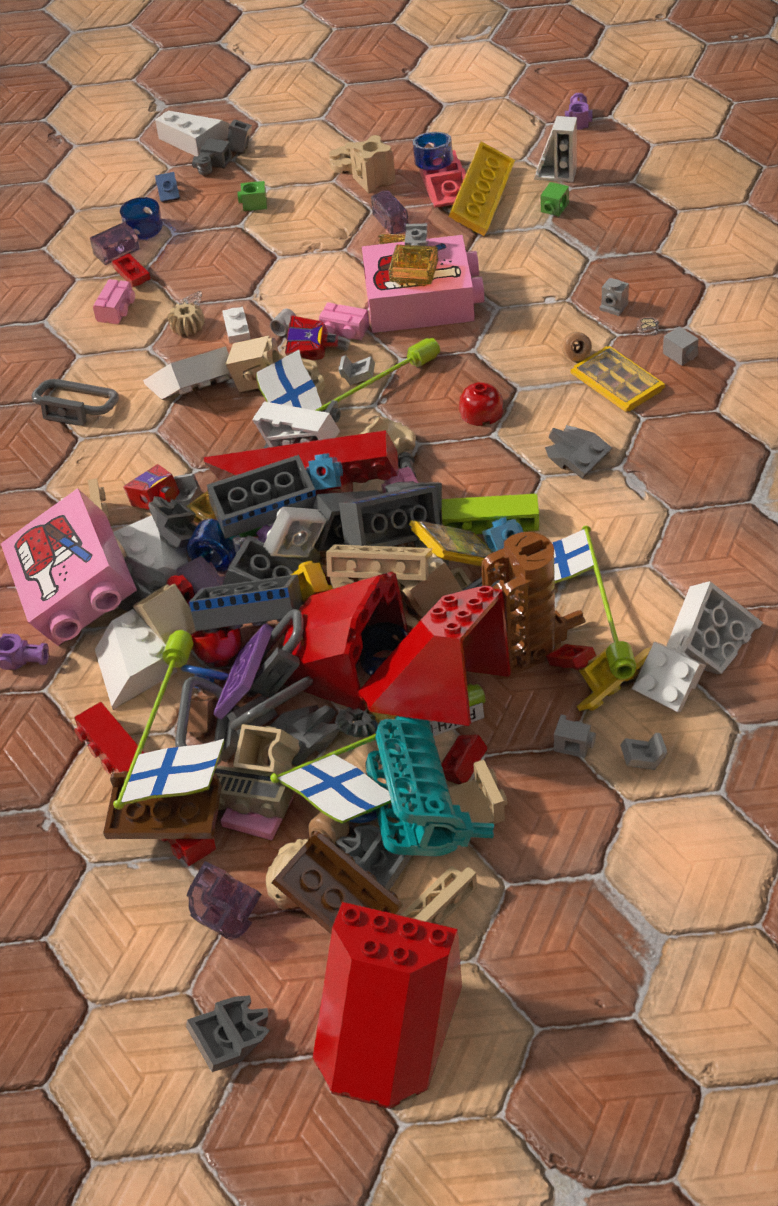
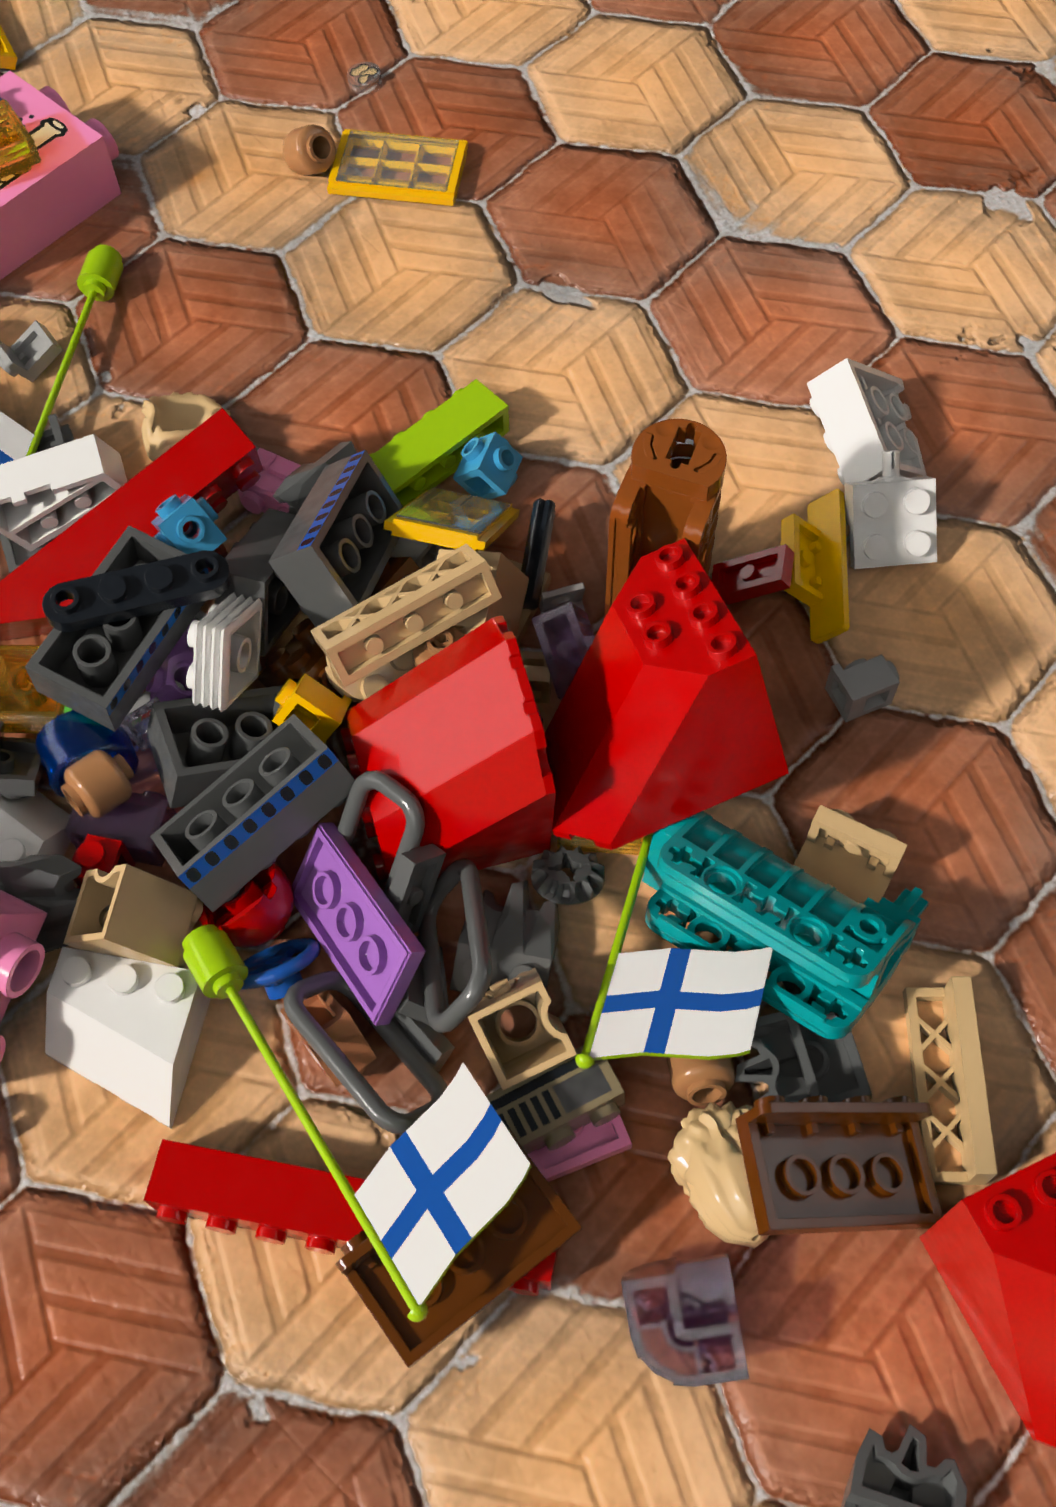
camera: 45 degrees left, 15 degrees up
red slope [441,734,487,785] -> none
red cylinder [459,382,504,426] -> none
dark grey plate [545,425,612,479] -> none
flag [552,525,636,680] -> none
light grey brick [600,278,629,316] -> none
light grey bracket [620,733,667,770] -> none
light grey brick [663,326,699,366] -> none
none -> black plate [42,551,231,632]
none -> medium nougat head [60,749,135,819]

